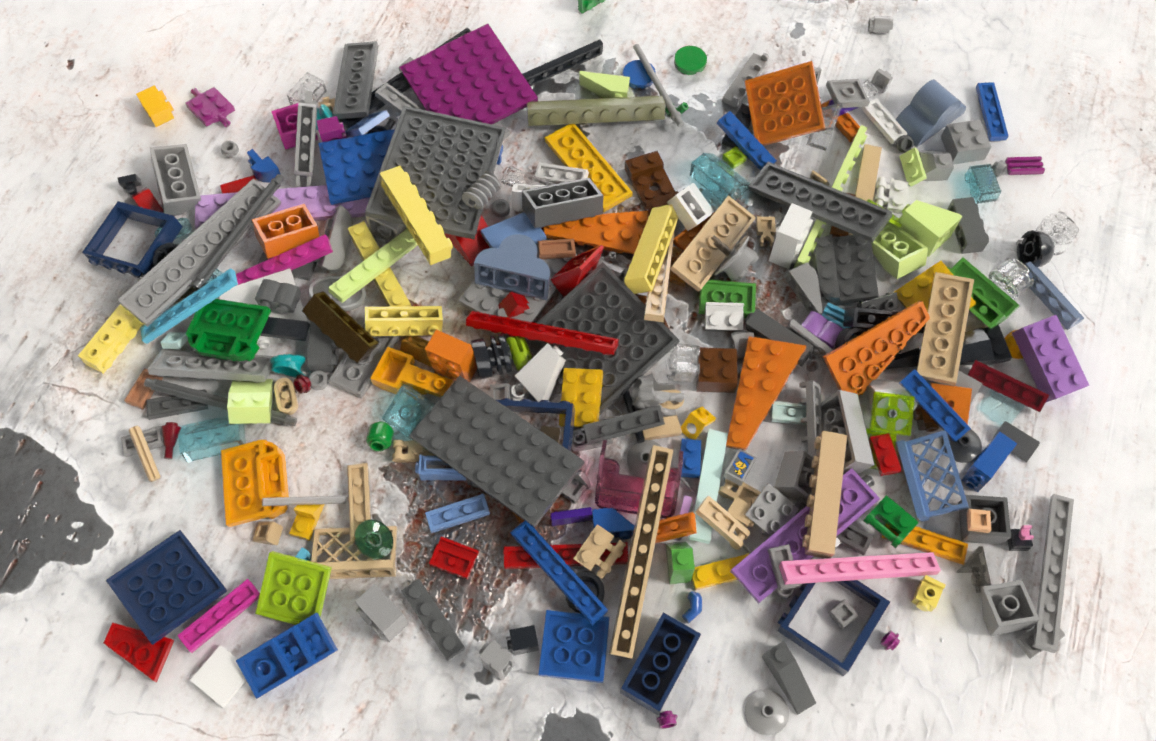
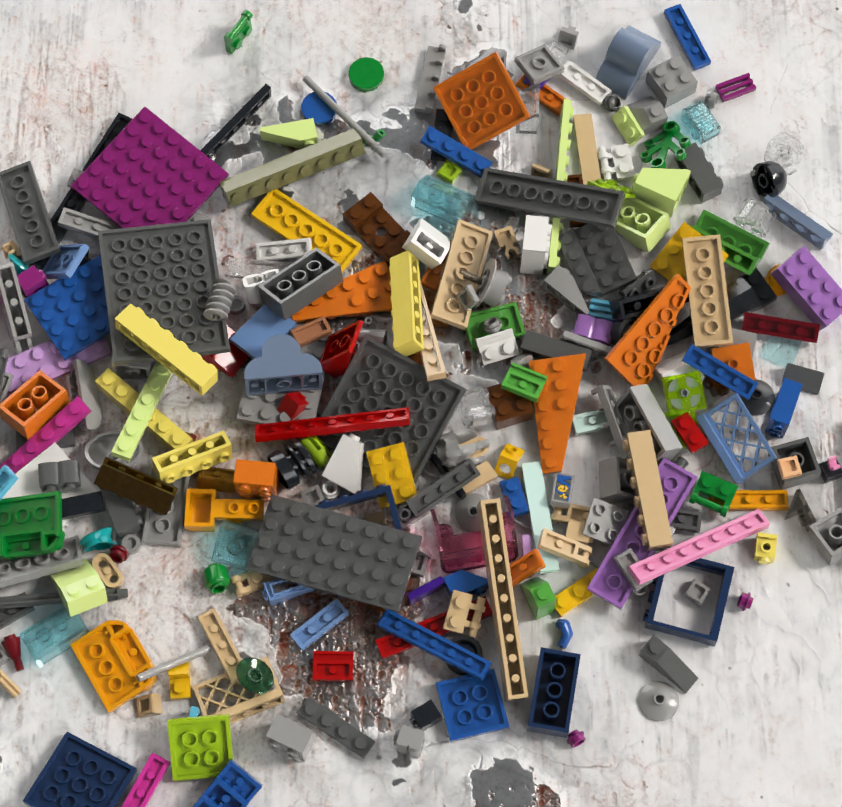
camera: 20 degrees left, 5 degrees up
none -> light grey tile [456,284,480,311]
none -> light grey plate [484,317,502,334]
none -> bright green plate [501,362,548,403]
none -> green plant [640,121,691,169]

